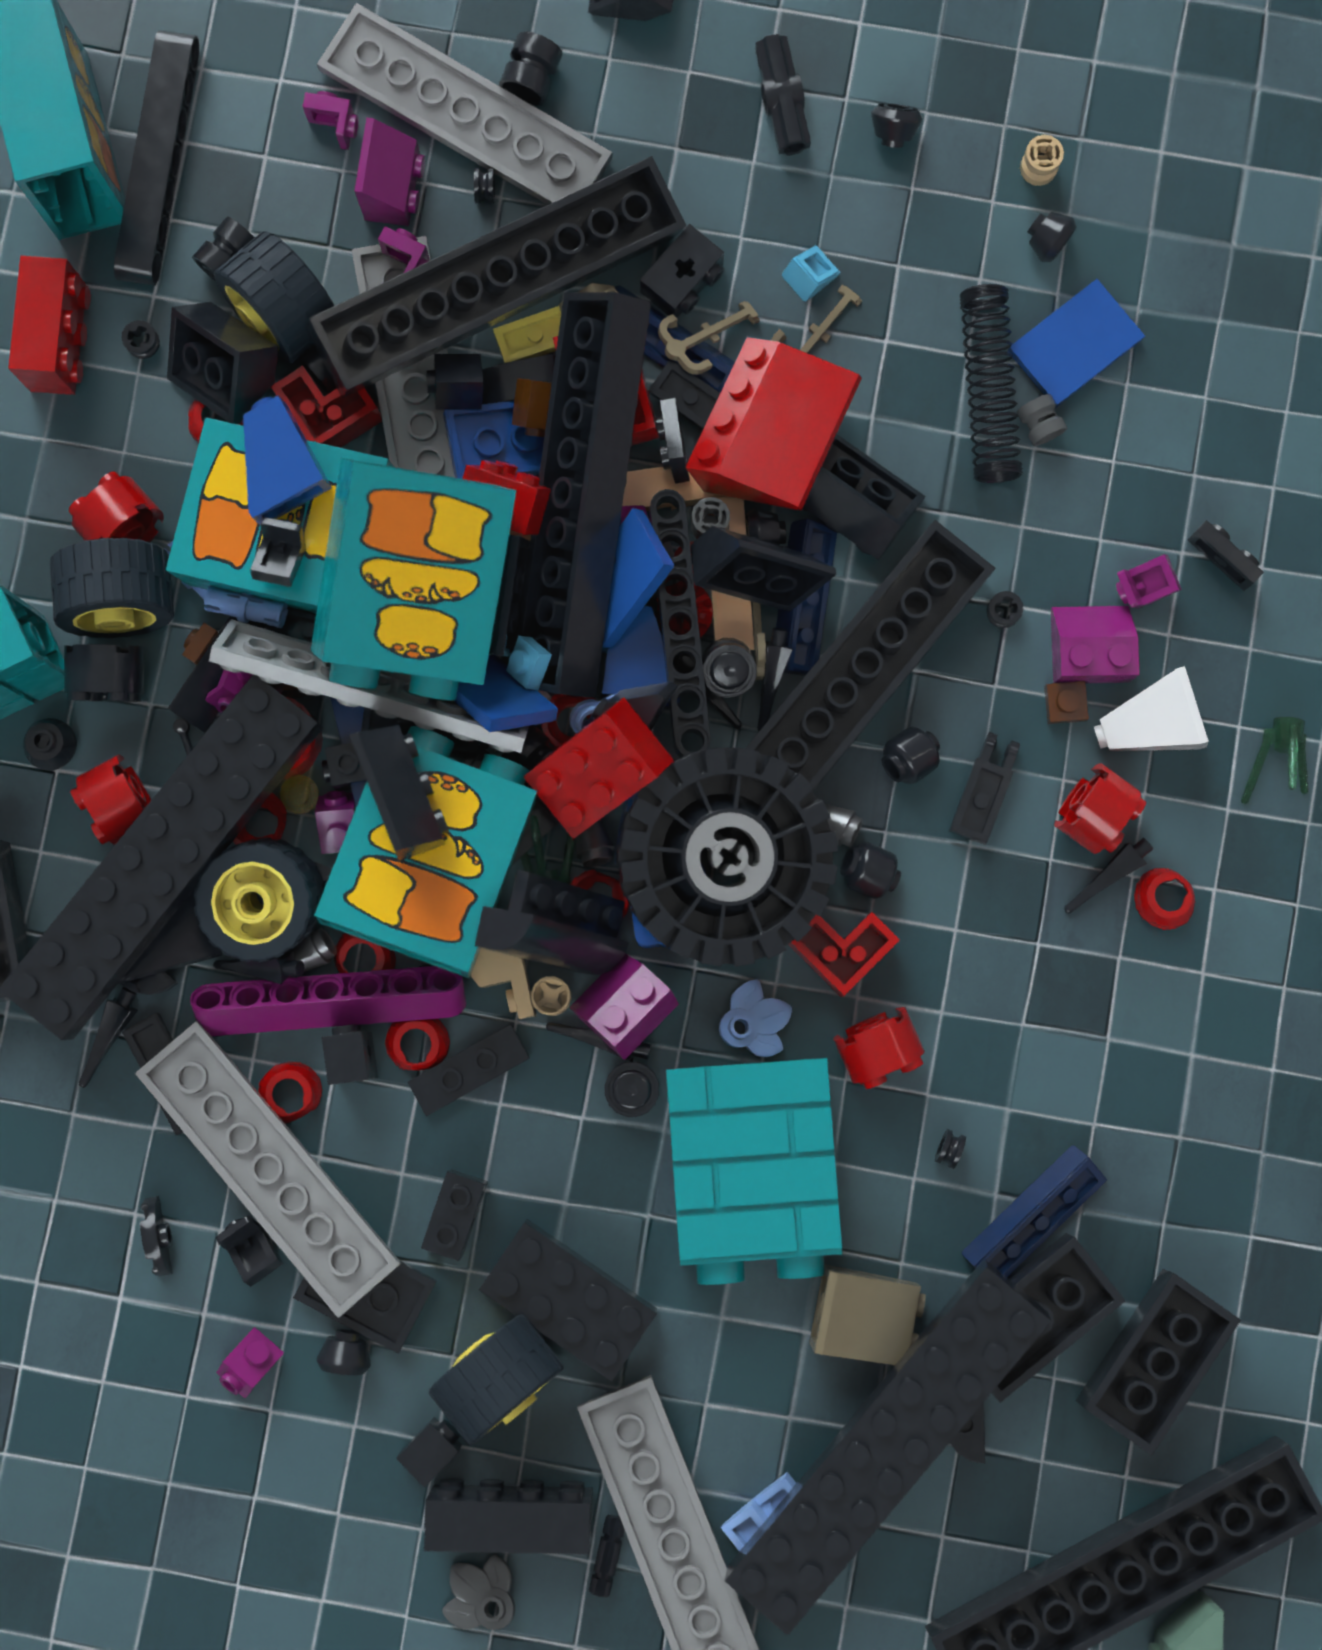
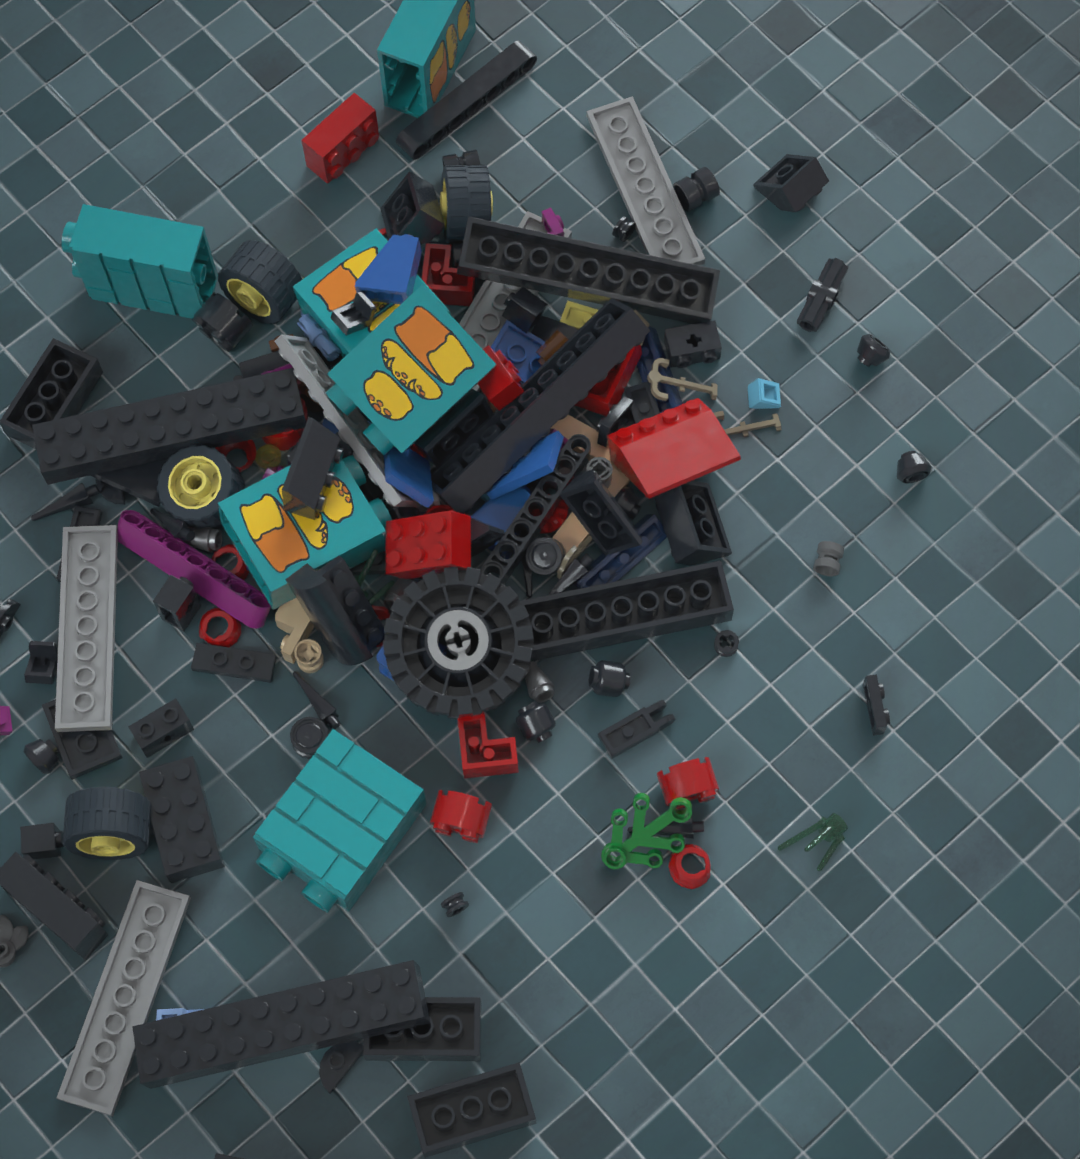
camera: 40 degrees right, 15 degrees down
black cone [23,718,77,771] -> none
red brick [68,471,164,542] -> none
red brick [70,754,151,845] -> none
black bush [121,320,160,359] -> none
red piece [258,1061,322,1124] -> none
magenta bracket [302,91,359,150] -> none
magenta slope [354,117,425,226] -> none
medium azure plate [506,636,552,690] -> none
magenta slope [569,953,679,1060] -> none
black axle [589,1515,625,1597] -> none
light blue plate [719,979,792,1057] -> none
dark tan slope [809,1264,926,1365] -> none
black piece [959,284,1023,483] -> none
dark blue slope [962,1145,1107,1277] -> none
blue tile [1007,279,1145,408] -> none
tan wheel [1020,135,1064,186] -> none
reddish brown plate [1044,681,1089,724] -> none
magenta slope [1051,606,1140,683] -> none
white slope [1094,666,1209,751] -> none
magenta bracket [1116,554,1182,609] -> none
none -> green plant [601,793,692,869]

